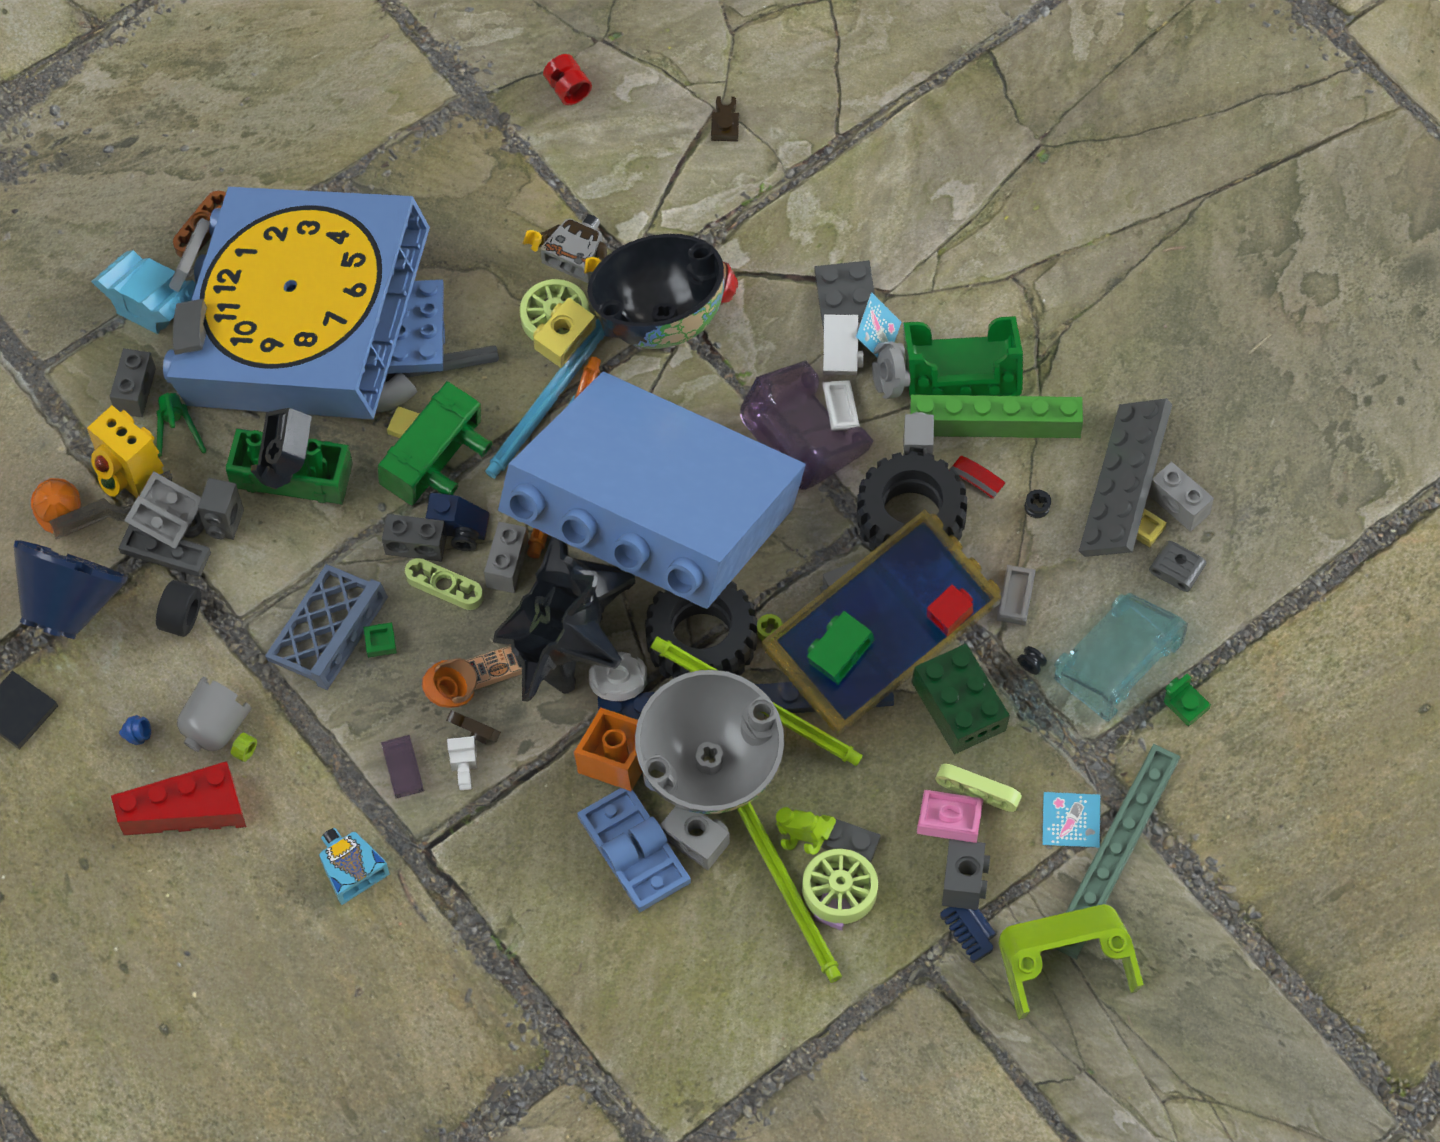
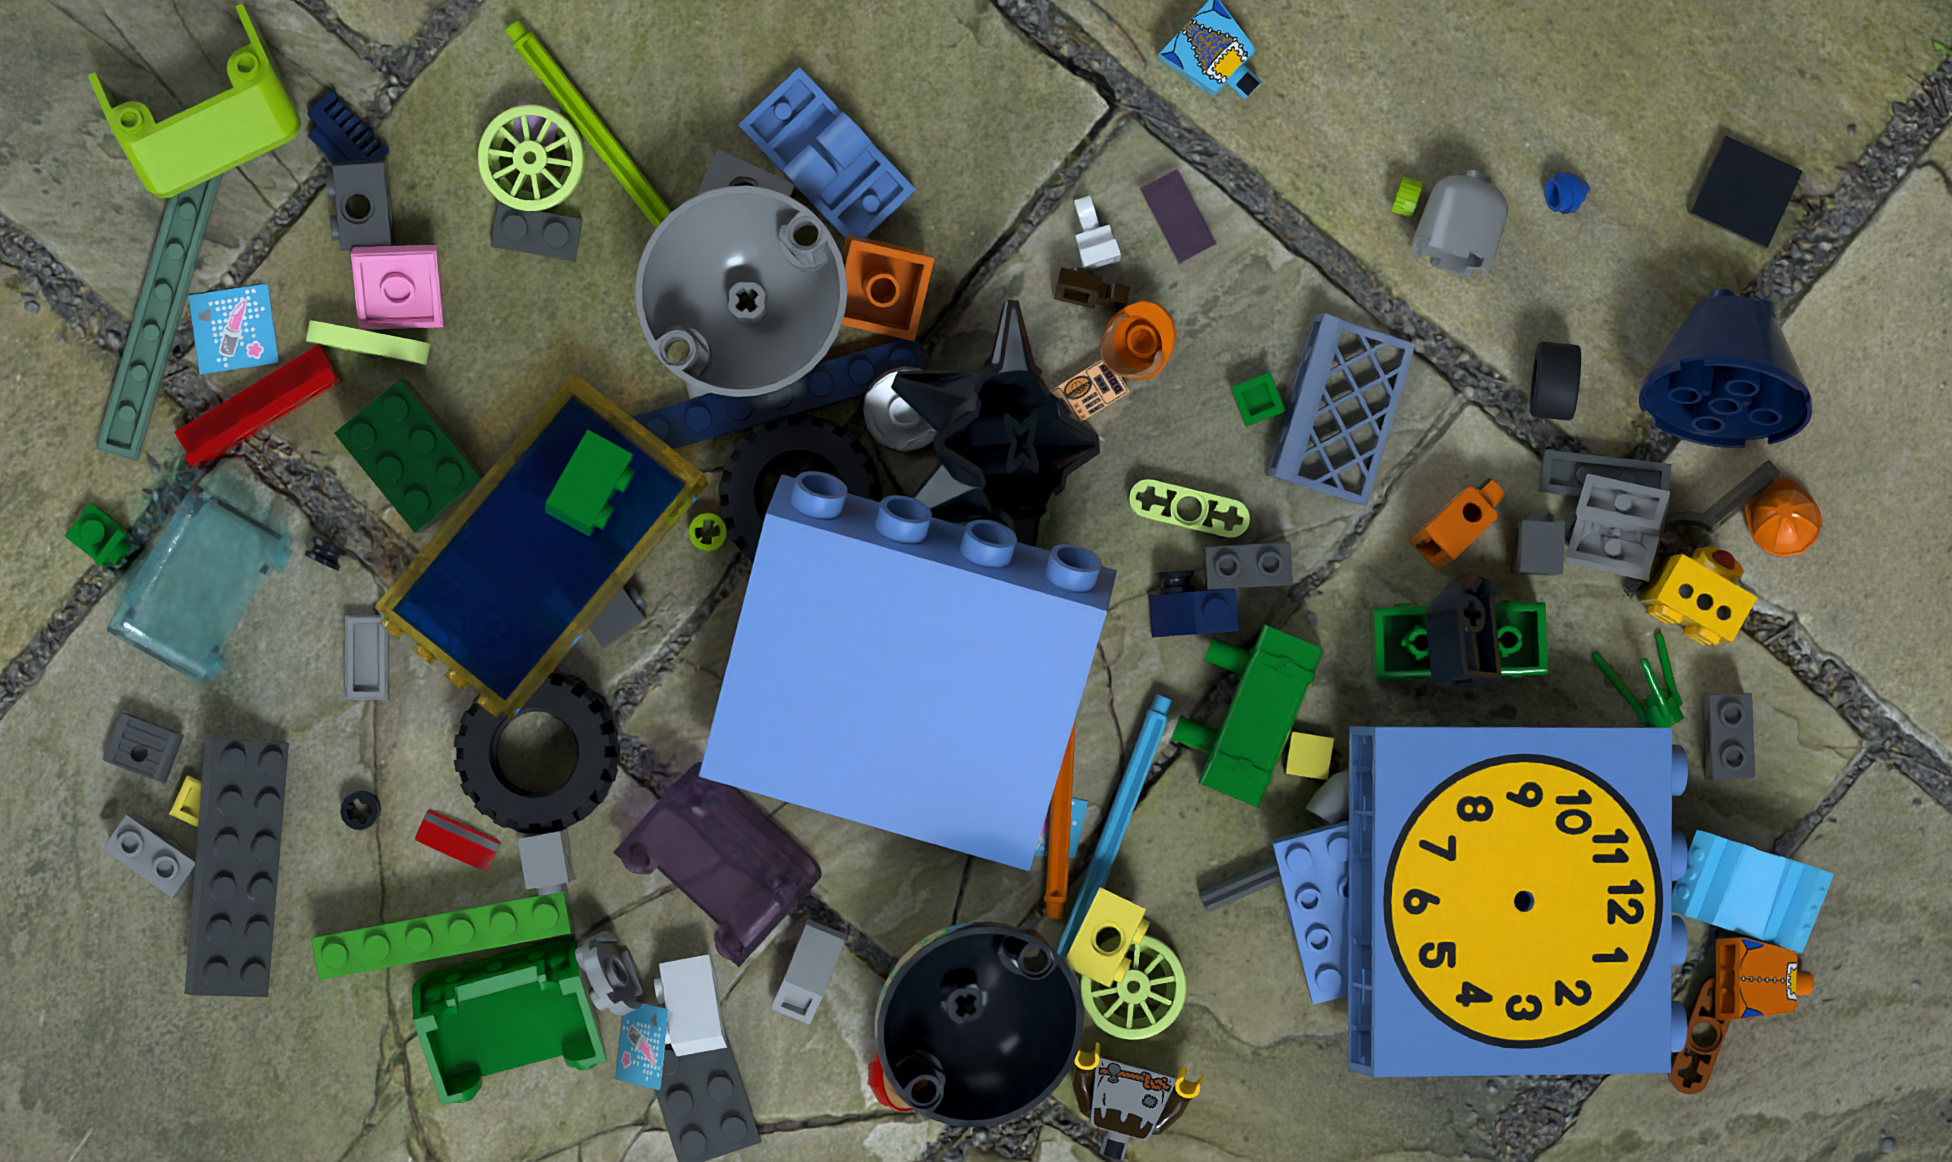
camera: 170 degrees right, 25 degrees up
red wedge [111,761,247,835] -> none
light grey tile [169,218,210,292] -> none
dark grey slope [173,299,207,355] -> none
light grey brick [484,522,529,593] -> none
lime piece [650,636,863,766] -> none
lime piece [776,807,836,855] -> none
white tile [822,380,860,431] -> none
red brick [927,584,973,637] -> none
none -> red fence [174,344,343,469]
none -> light grey slope [771,919,847,1025]
none -> orange torso [1408,478,1506,571]
none -> orange torso [1715,937,1814,1020]

